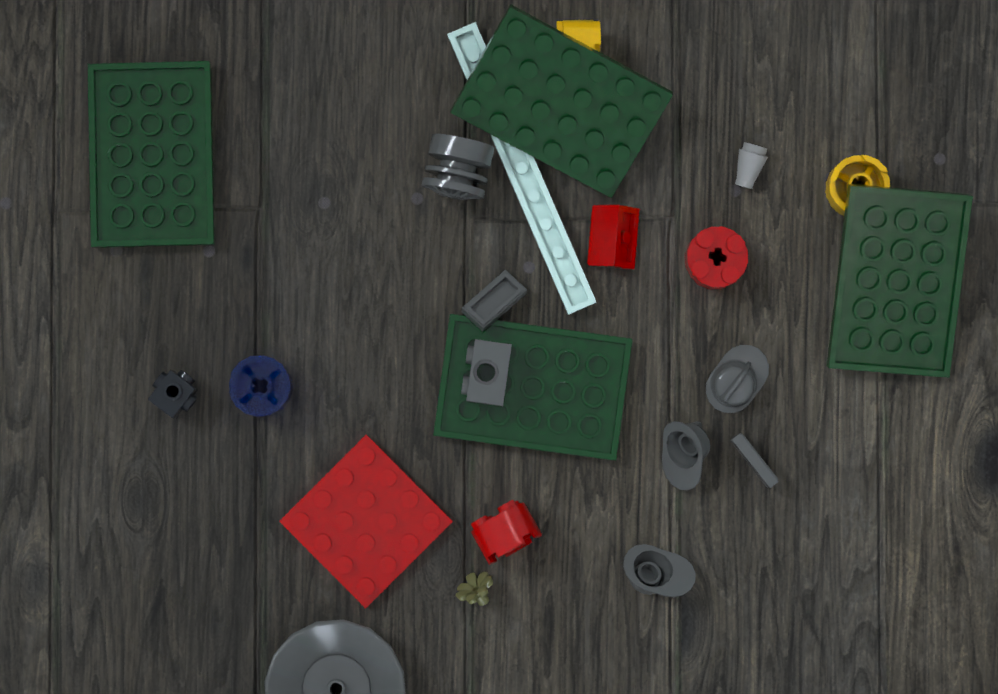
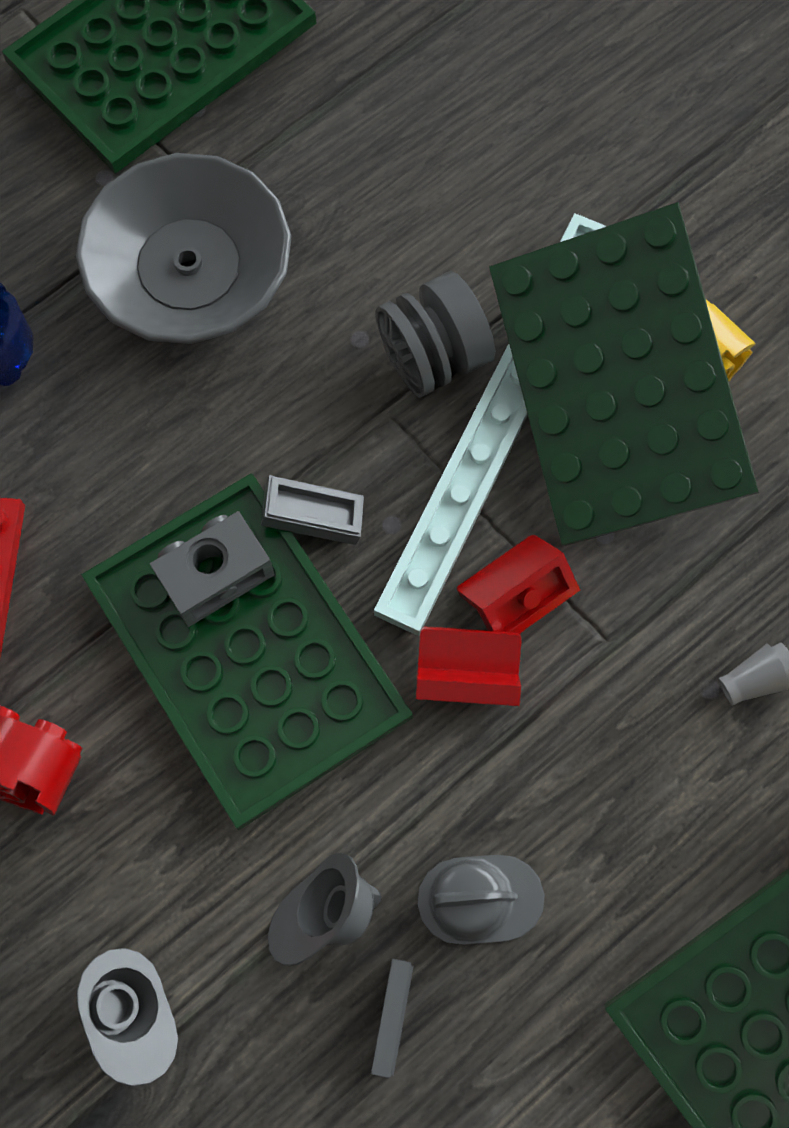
camera: 50 degrees right, 15 degrees down
red brick [685,226,748,290] -> none
none -> dark grey dish [75,153,292,344]
none -> red panel [416,626,522,706]

